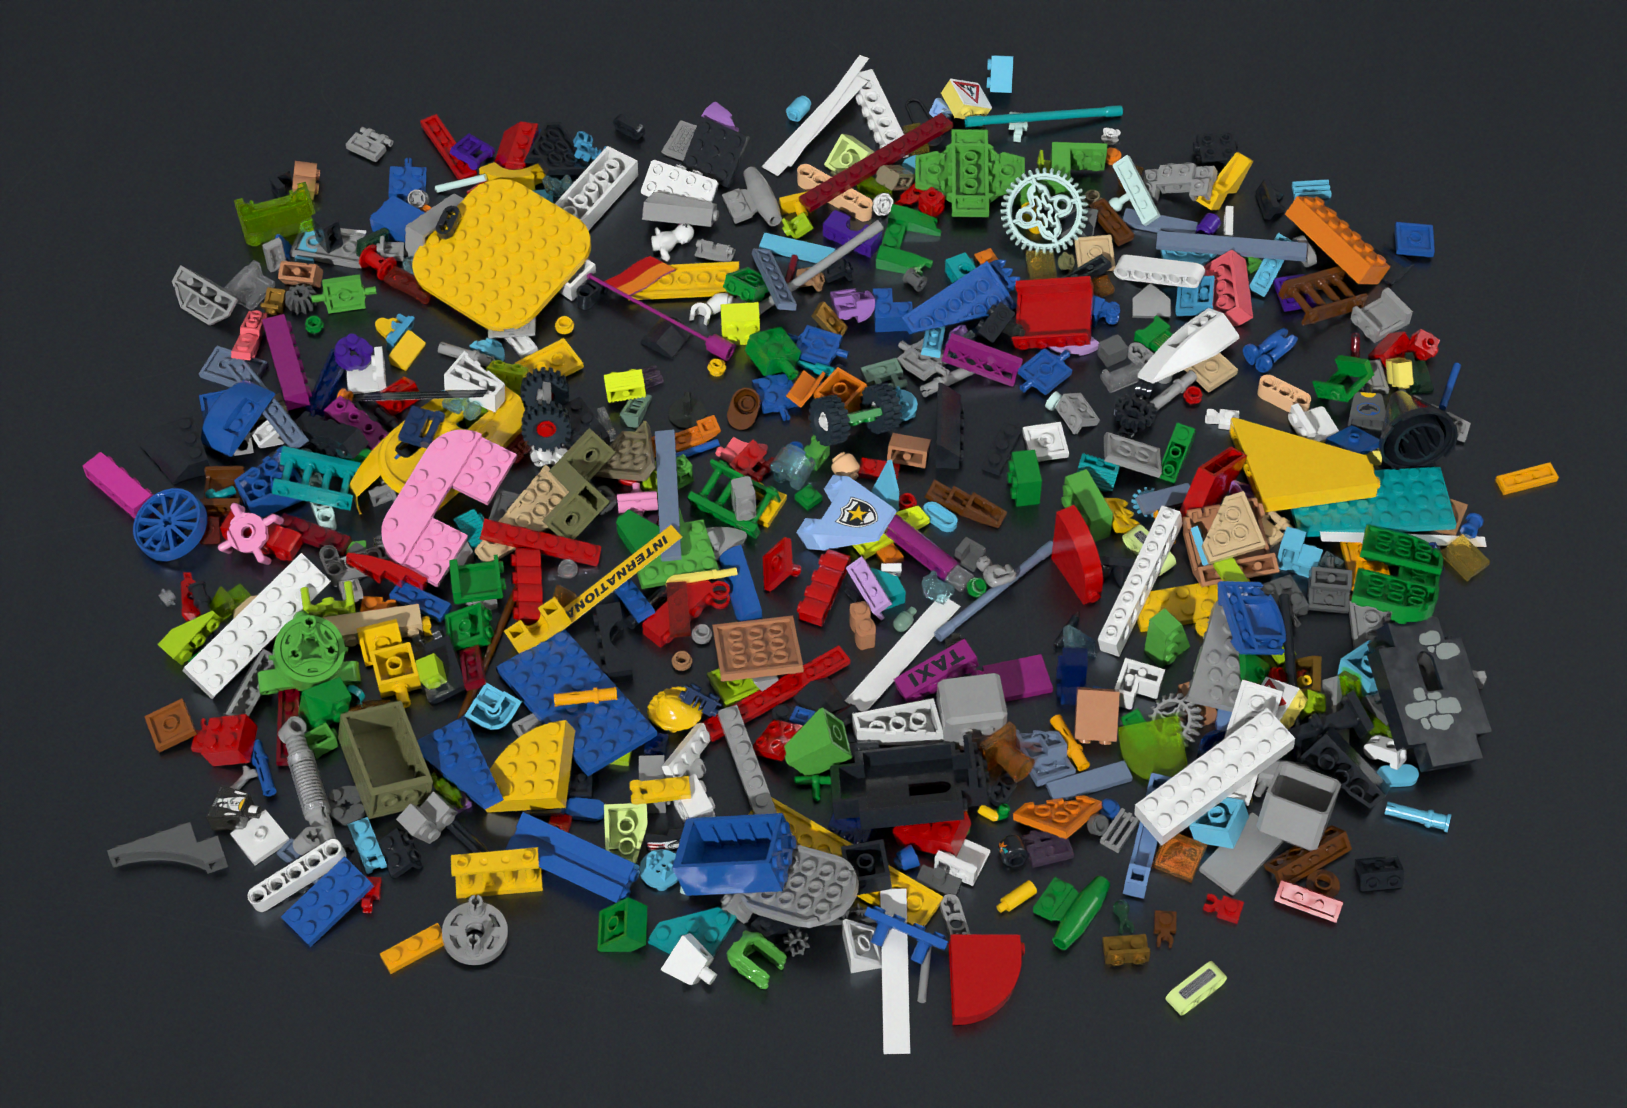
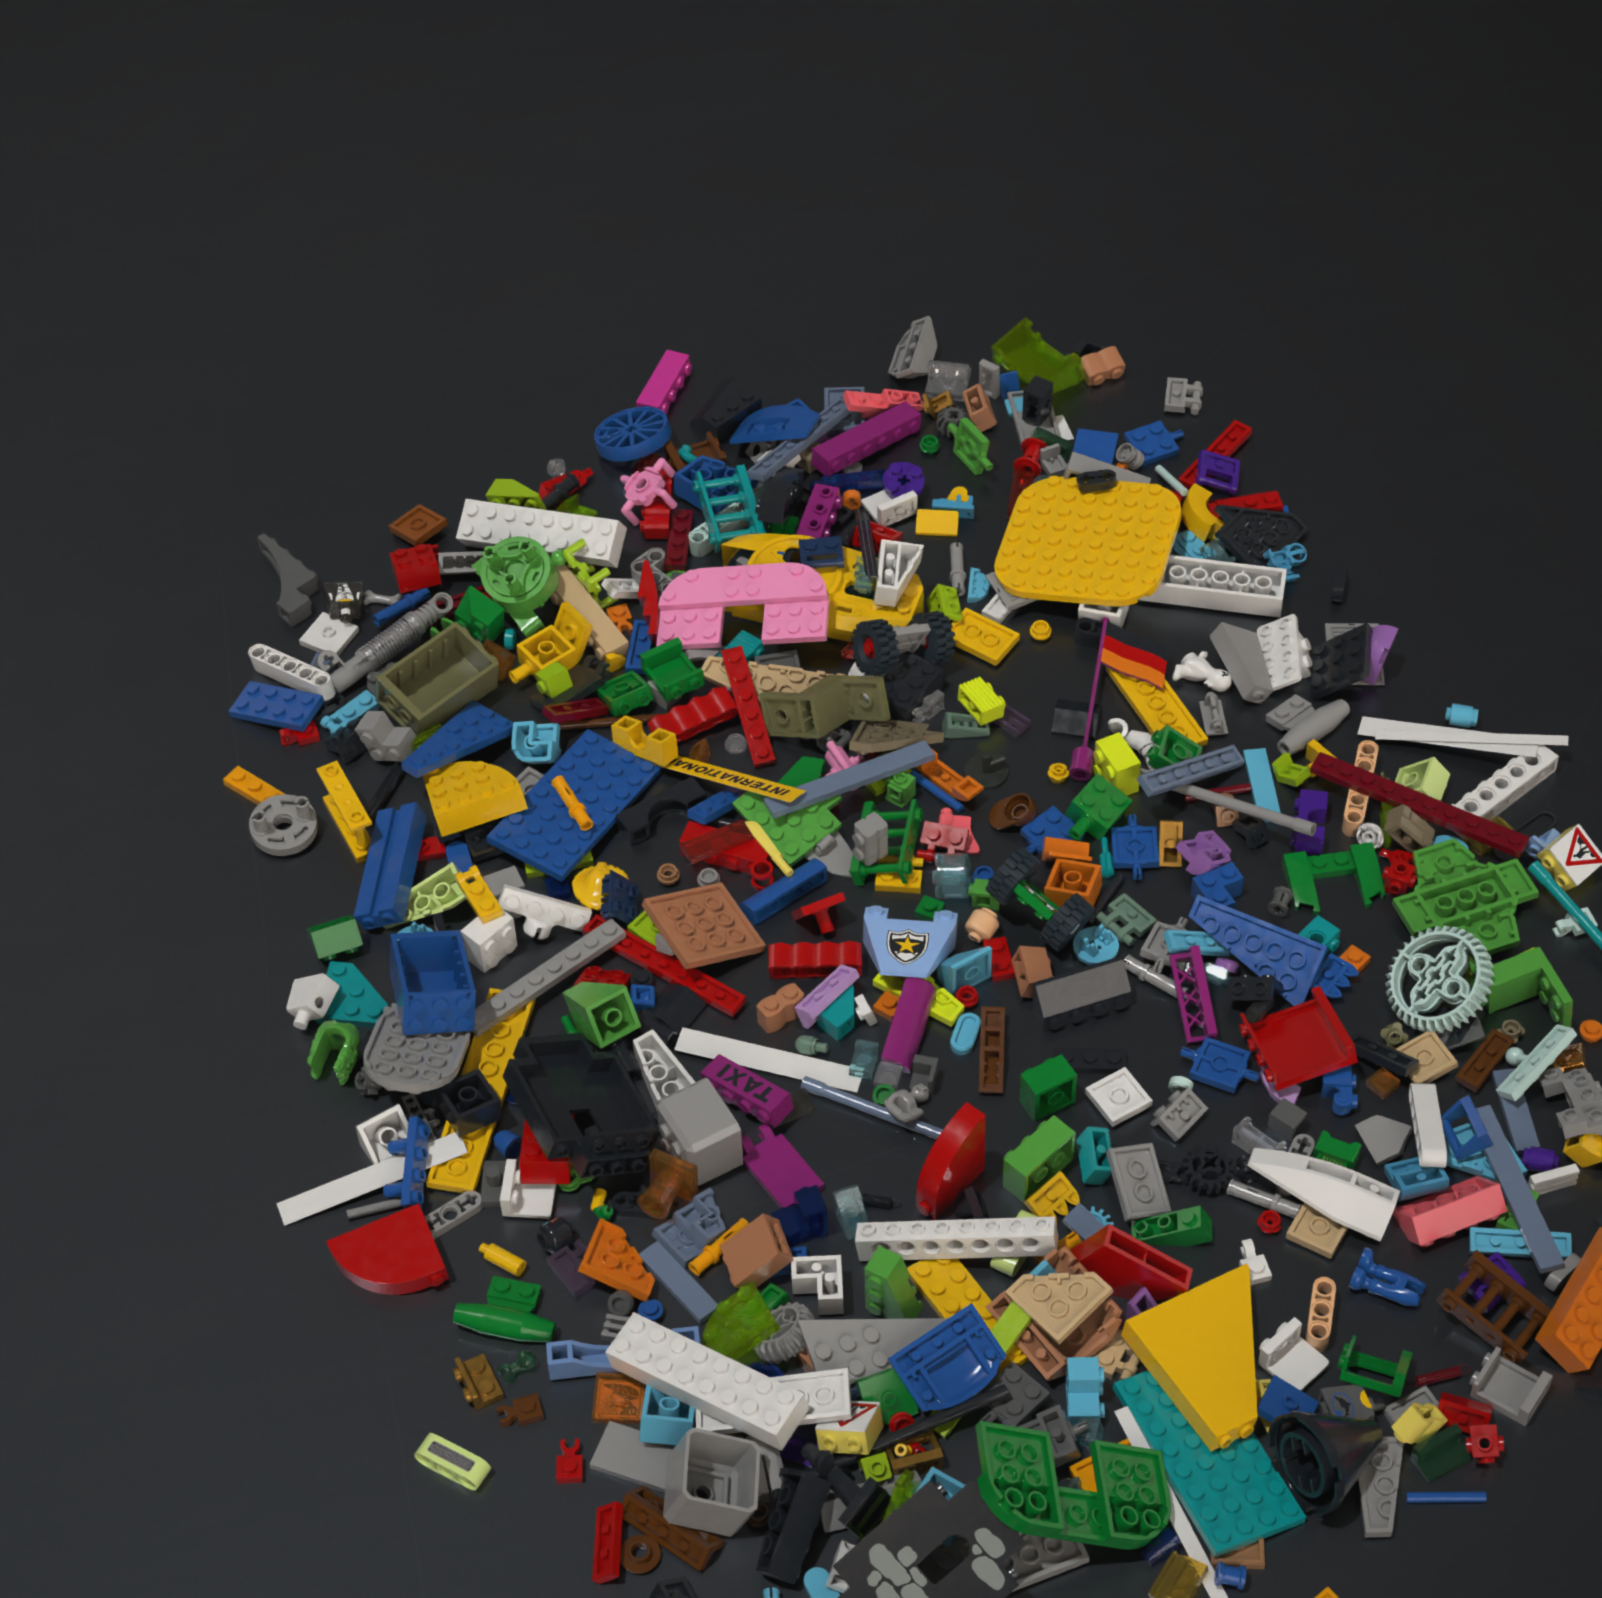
camera: 70 degrees right, 5 degrees down
clear yellow plate [1026,250,1057,280] -> none
none -> blue tile [1441,1095,1494,1160]

